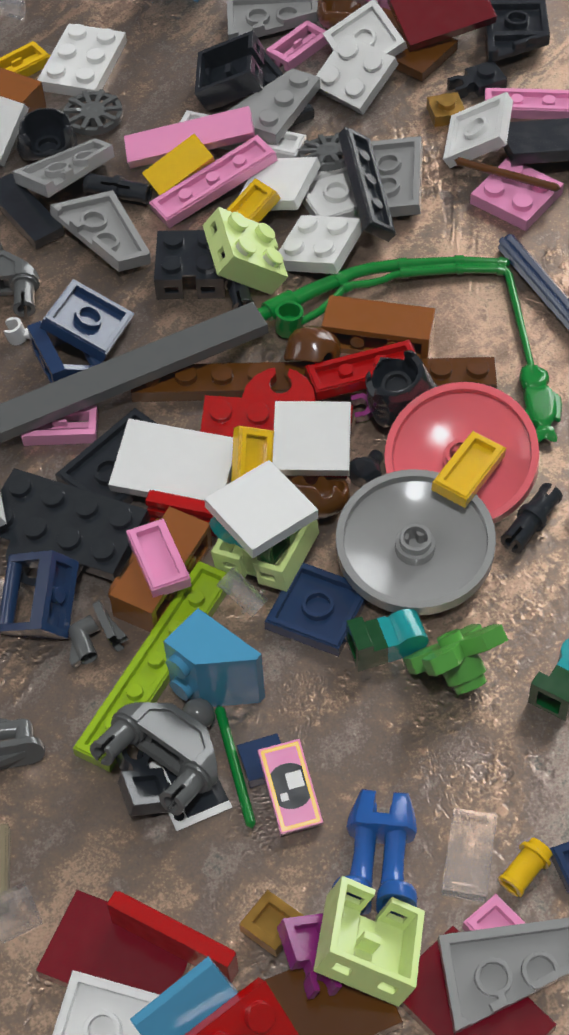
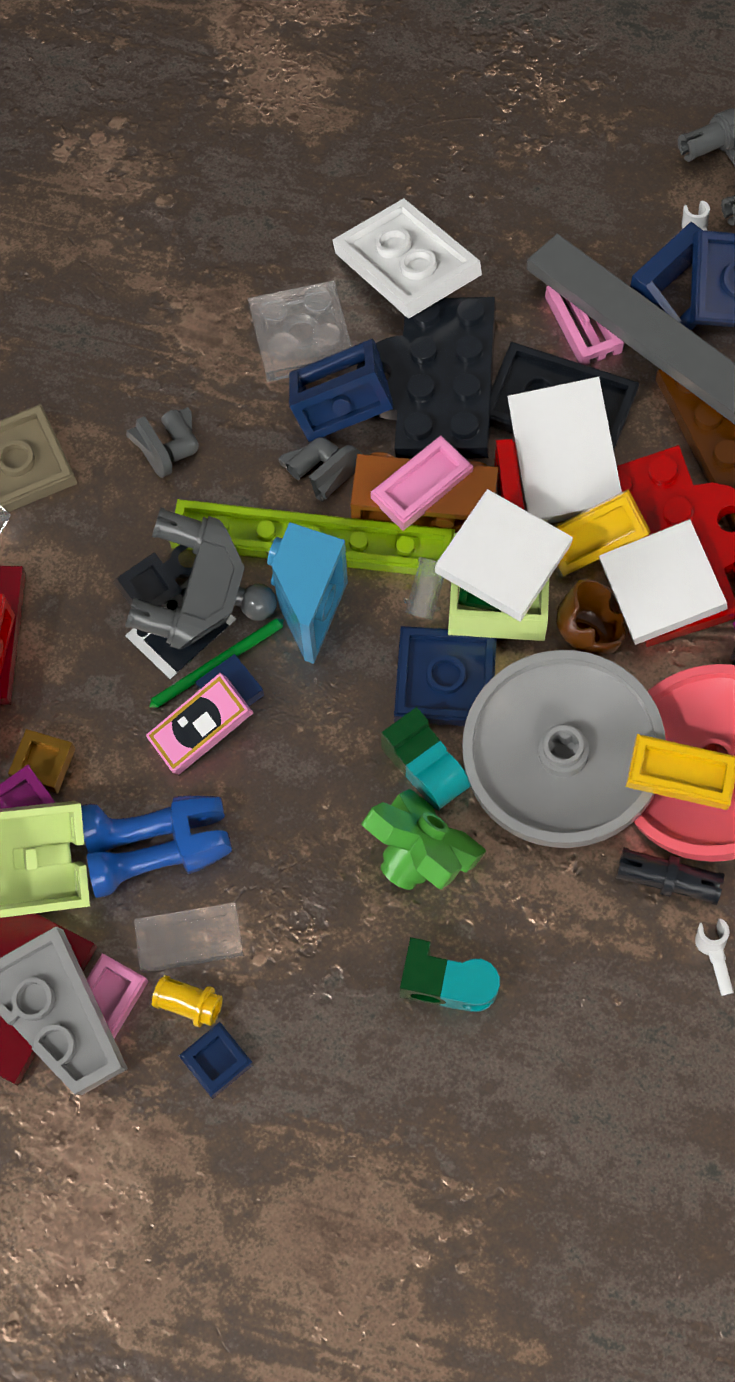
camera: 70 degrees right, 15 degrees up
black rock [349,450,384,488] -> none

